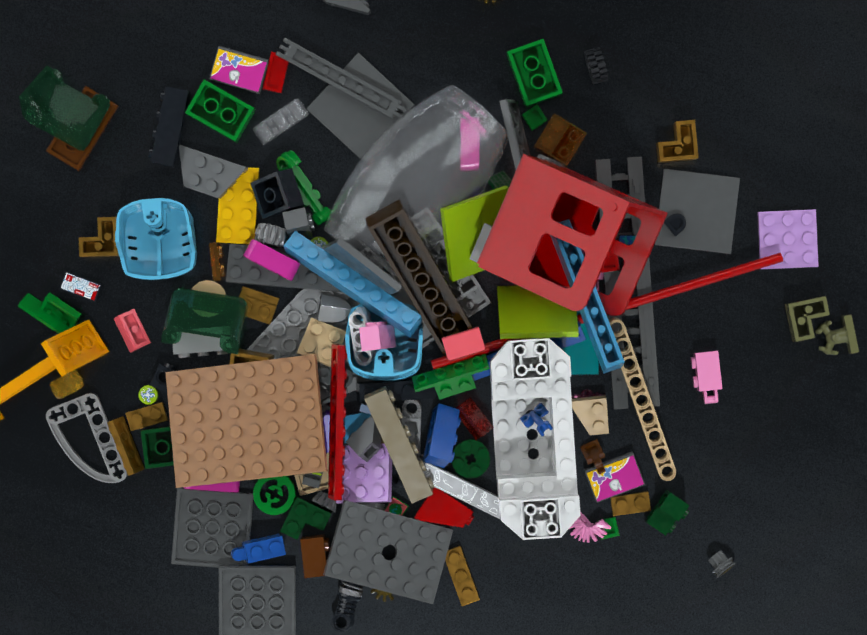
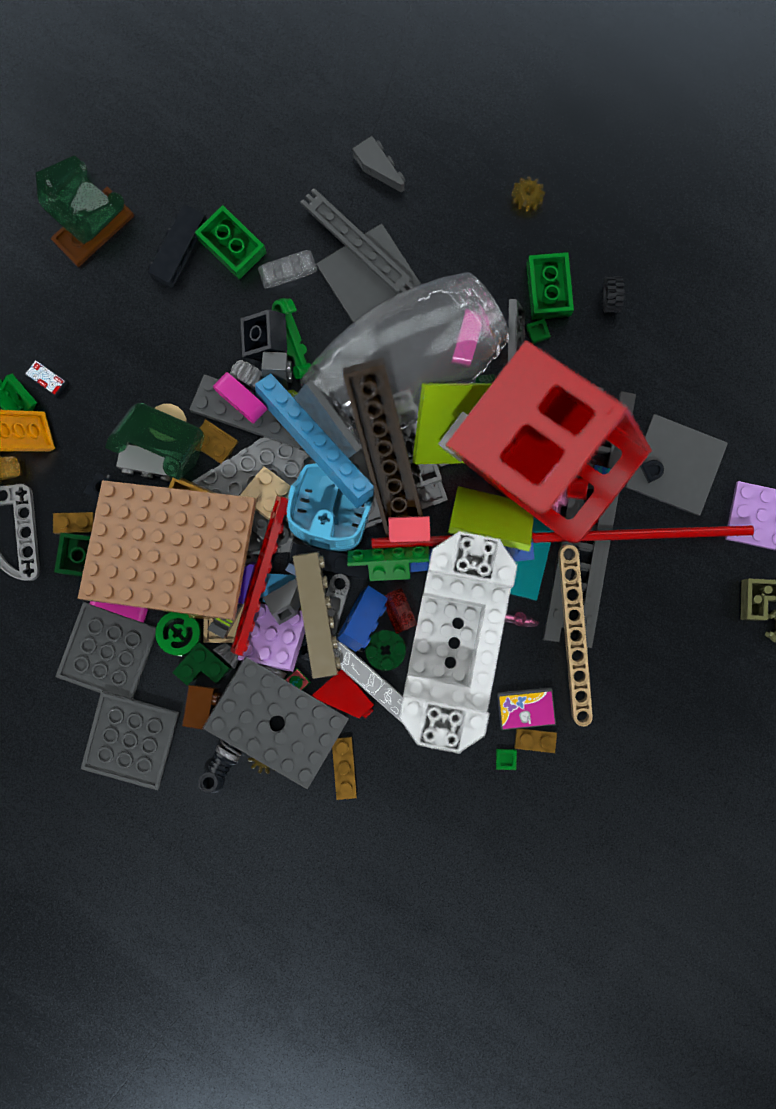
camera: 15 degrees right, 5 degrees down
pearl gold brick [79,217,119,257] -> none
pearl gold plate [107,416,144,476] -> none
coral slope [114,309,151,353] -> none
medium azure piece [115,198,197,280] -> none
lime tile [139,385,158,404] -> none
dark grey wing [179,145,248,199] -> none
piece [209,46,269,94] -> none
clear orange plate [209,242,225,281] -> none
yellow plate [216,167,259,244] -> none
blue brick [231,533,286,563] -> none
red tile [263,52,289,94] -> none
light grey brick [318,294,351,323] -> none
white beam [349,307,376,366] -> none
bright pink brick [359,321,396,351] -> none
blue bar [520,403,553,436] -> none
clear orange slope [533,113,587,166] -> none
dark azure brick [550,219,625,374] -> none
bright pink hair [569,512,612,543] -> none
tan wing [572,395,609,435] -> none
reddish brown plate [580,439,606,474] -> none
dark green brick [645,490,690,536] -> none
pearl gold brick [656,120,698,163] -> none
bright pink brick [691,351,722,404] -> none
dark grey piece [708,550,736,578] -> none

